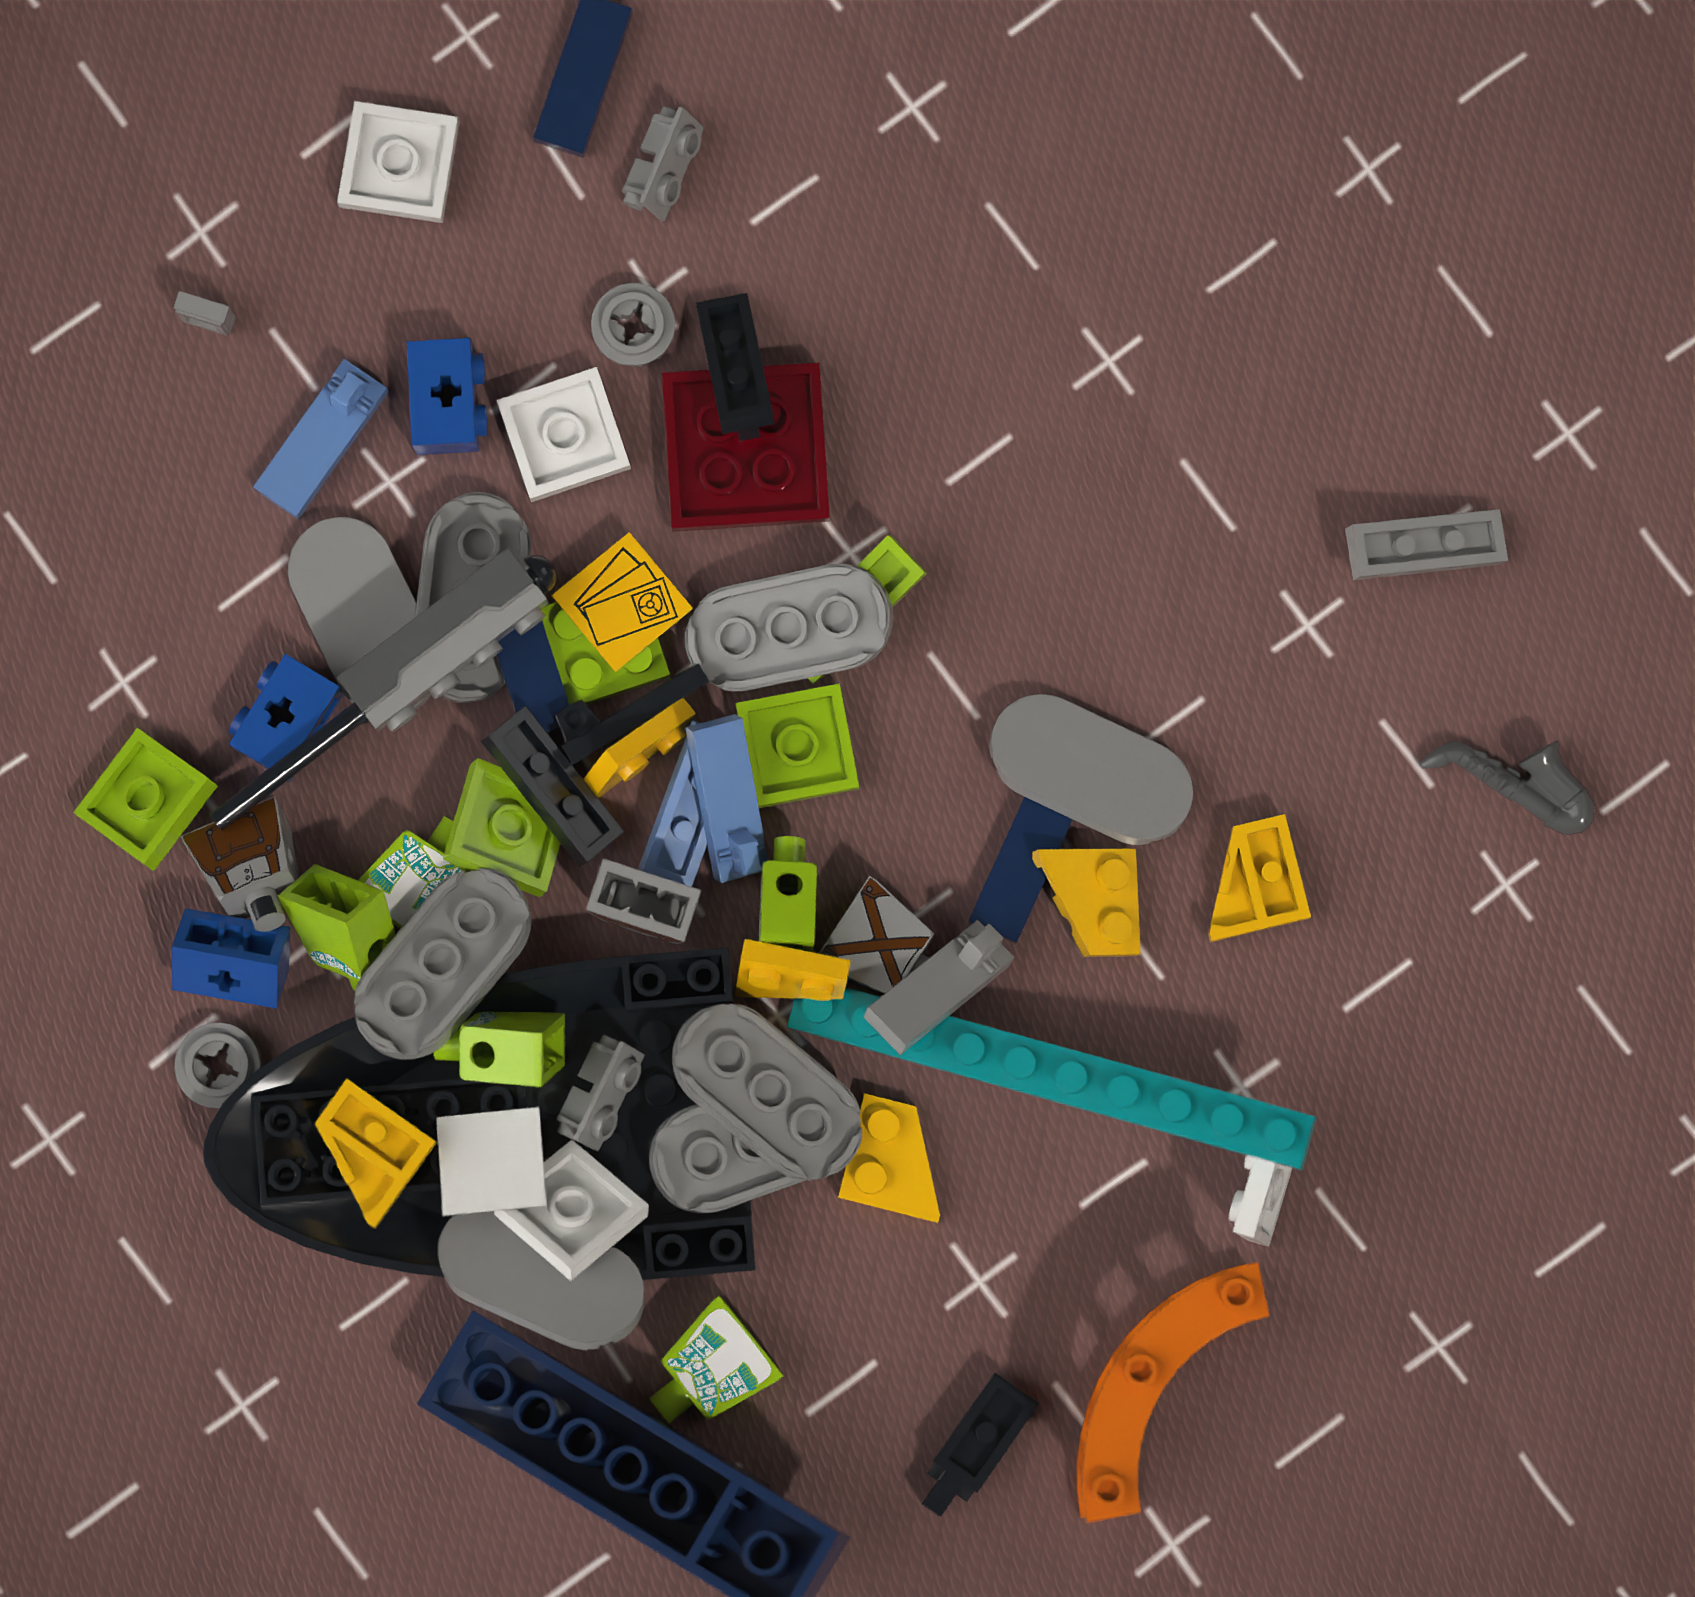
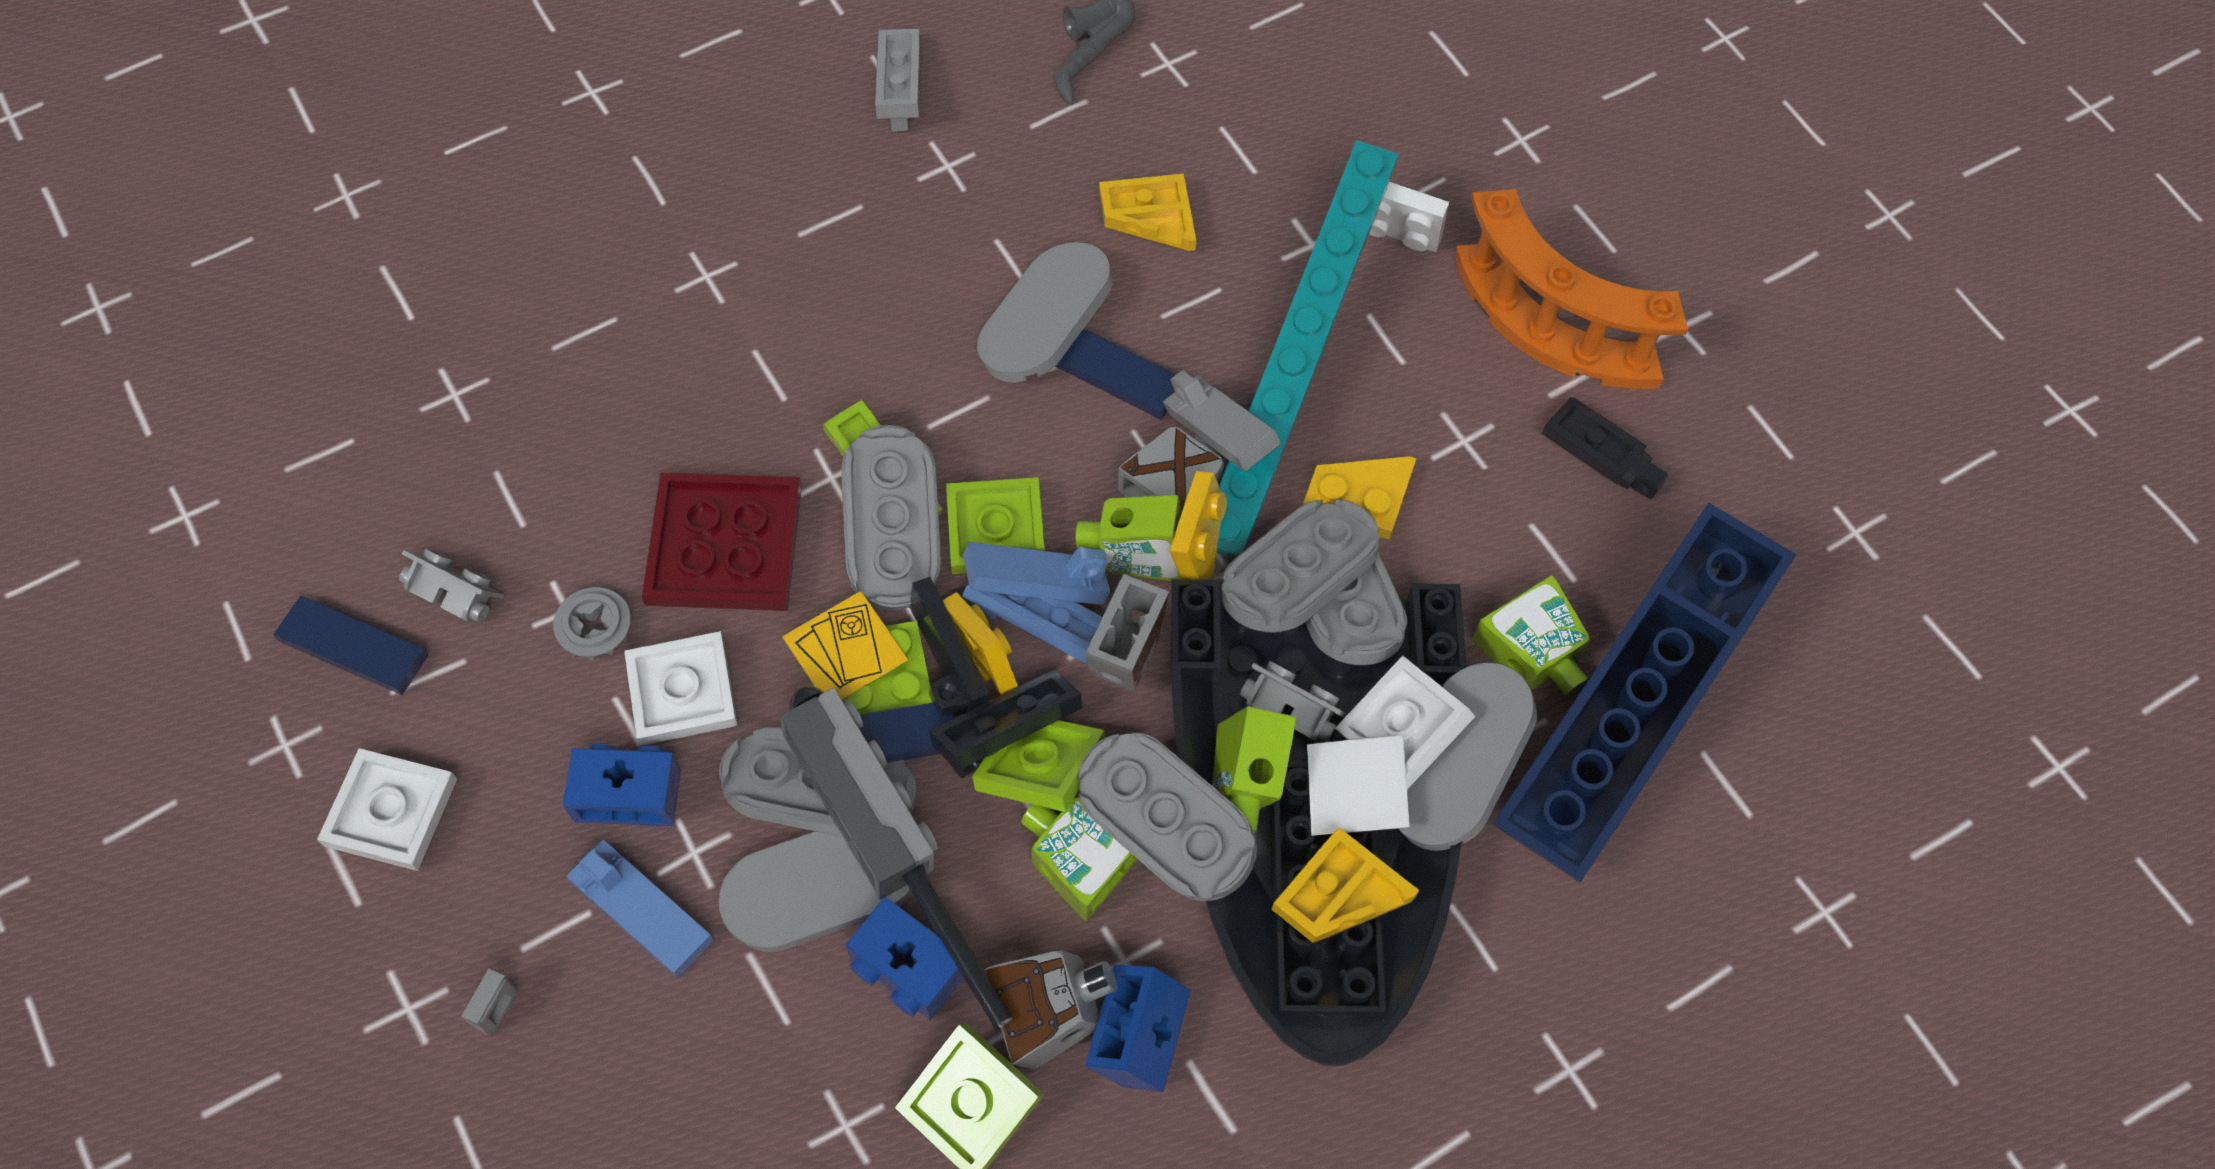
camera: 85 degrees left, 20 degrees down
light grey gear [175,1023,261,1108] -> none
lime torso [278,864,396,991] -> none
black hinge [696,293,775,441] -> none
yellow wing [1032,849,1141,957] -> none

